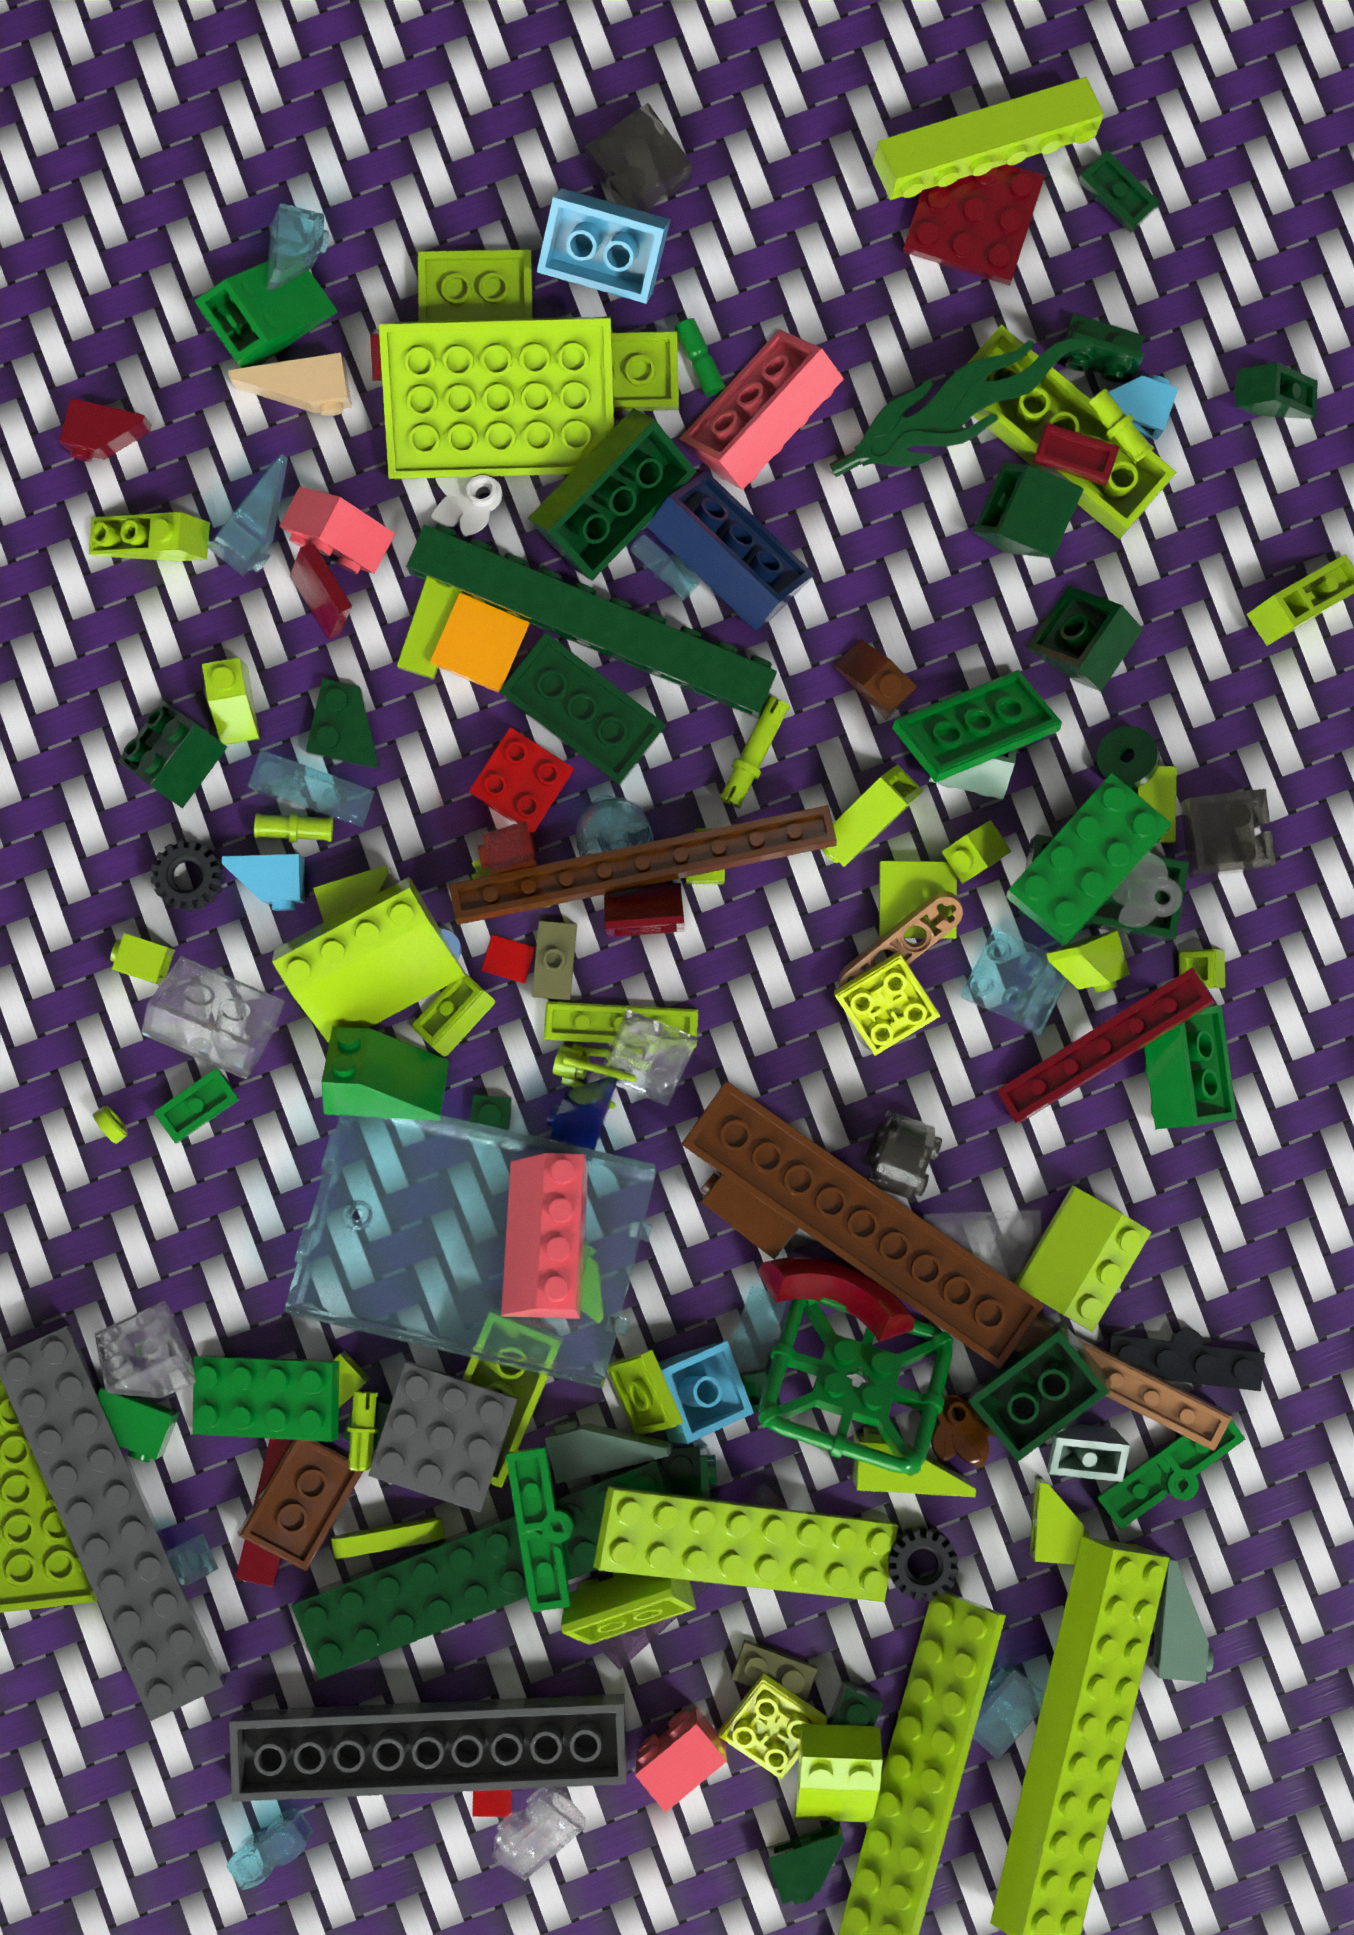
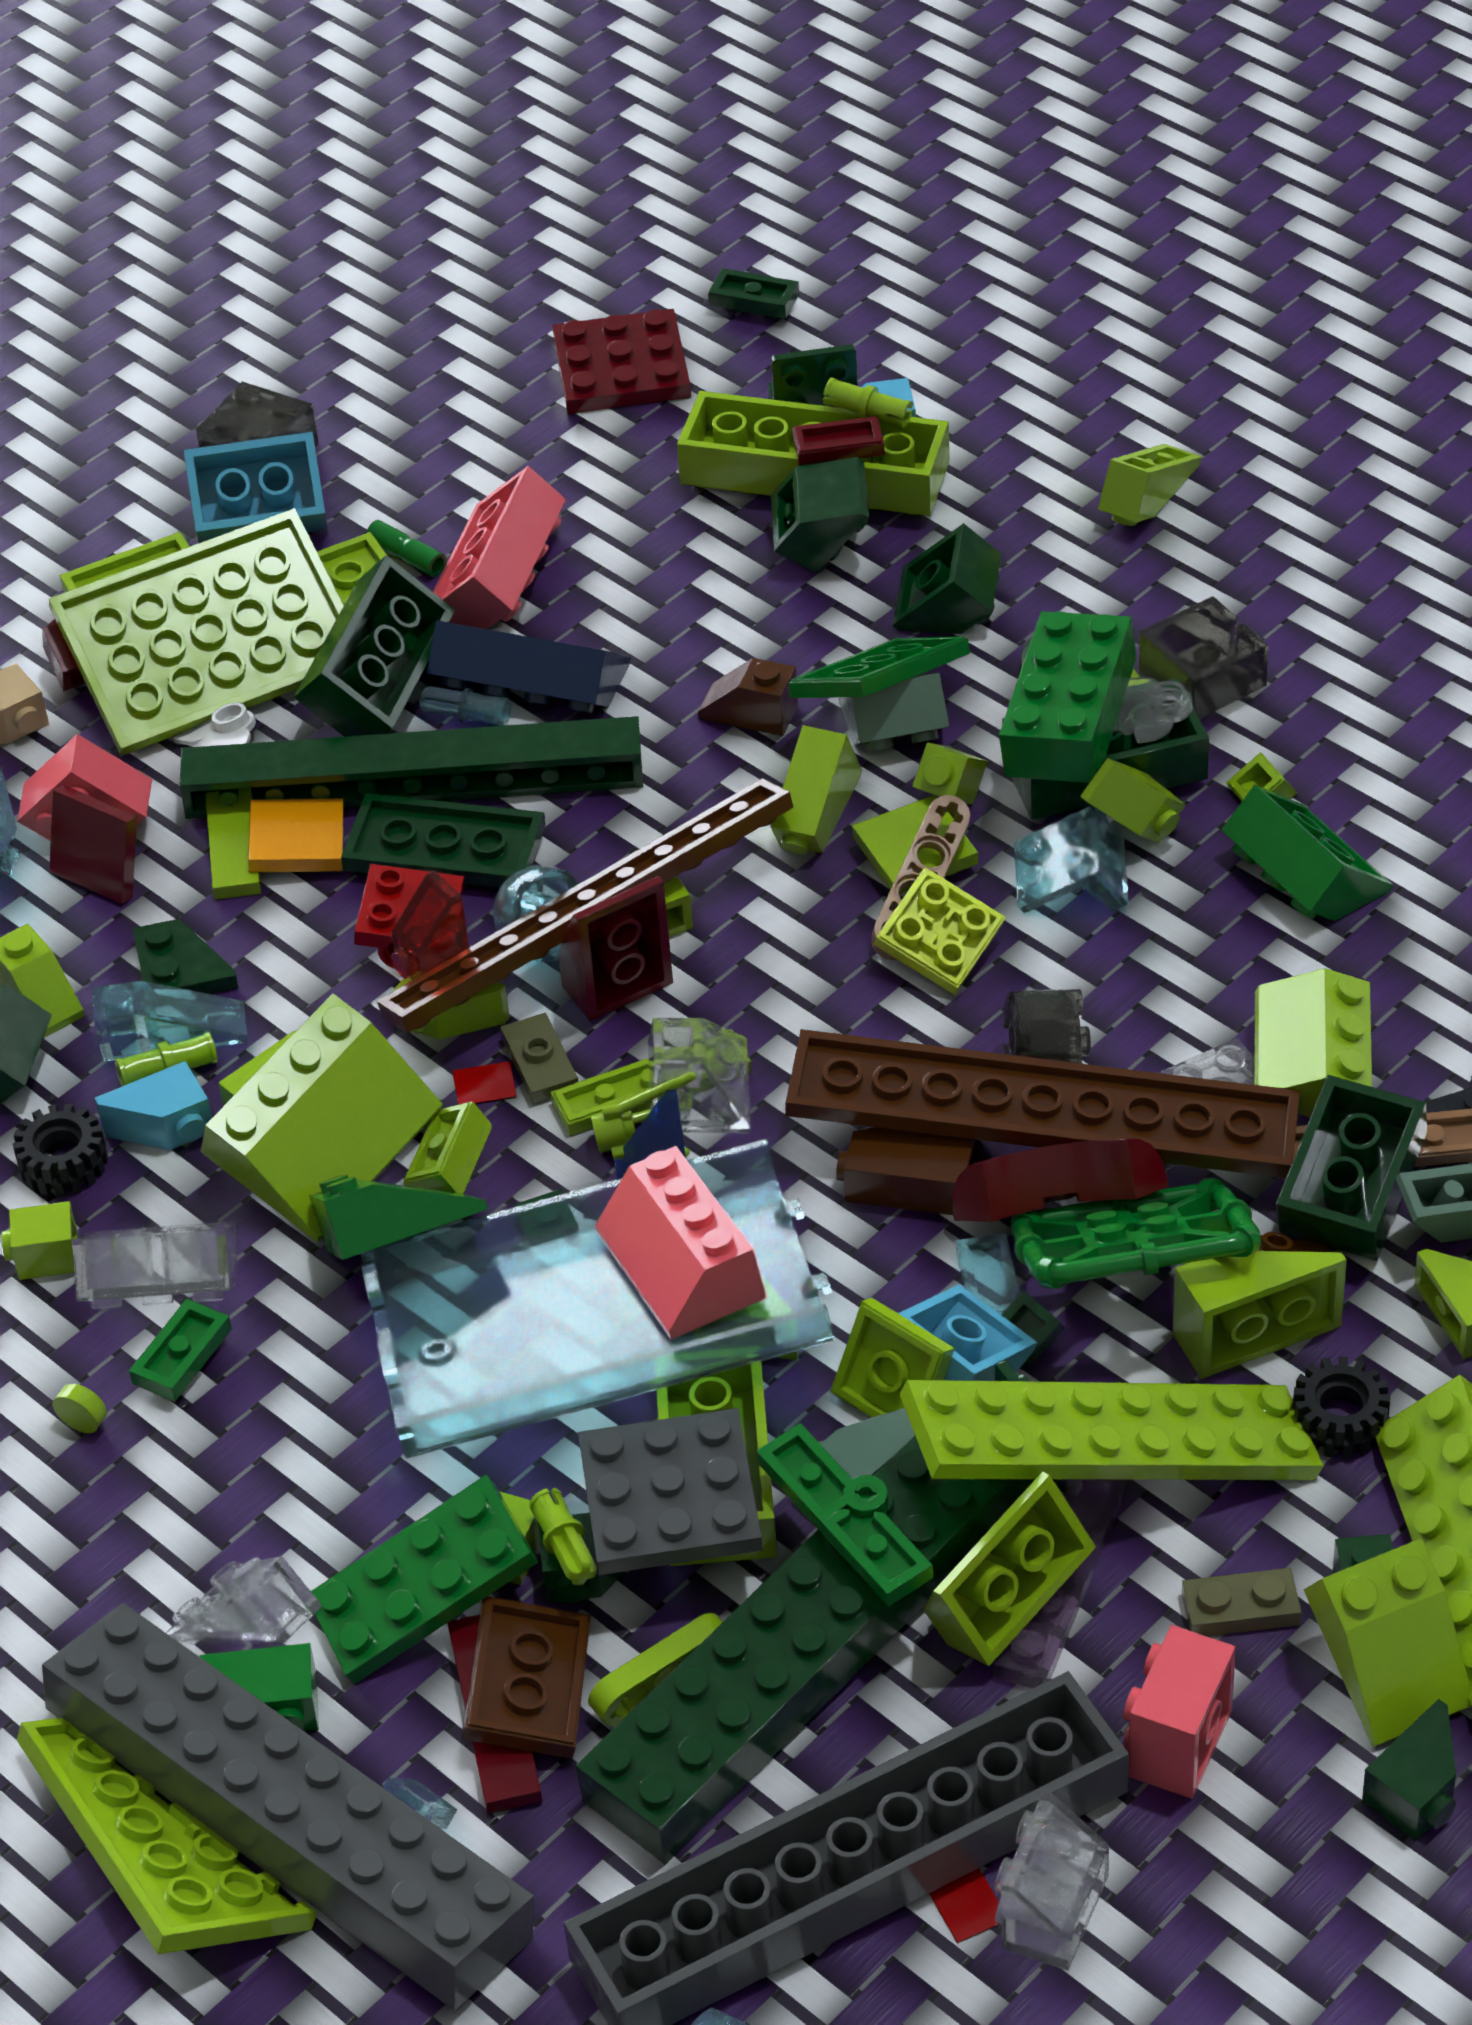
camera: 25 degrees left, 40 degrees down
neon yellow tile [718,1673,827,1780] -> none
lime pin [719,696,791,808] -> none
dark green piece [830,338,1095,477] -> none
lime brick [873,77,1104,200] -> none
dark red plate [996,967,1216,1124] -> none
dark green slope [1234,362,1318,419] -> none

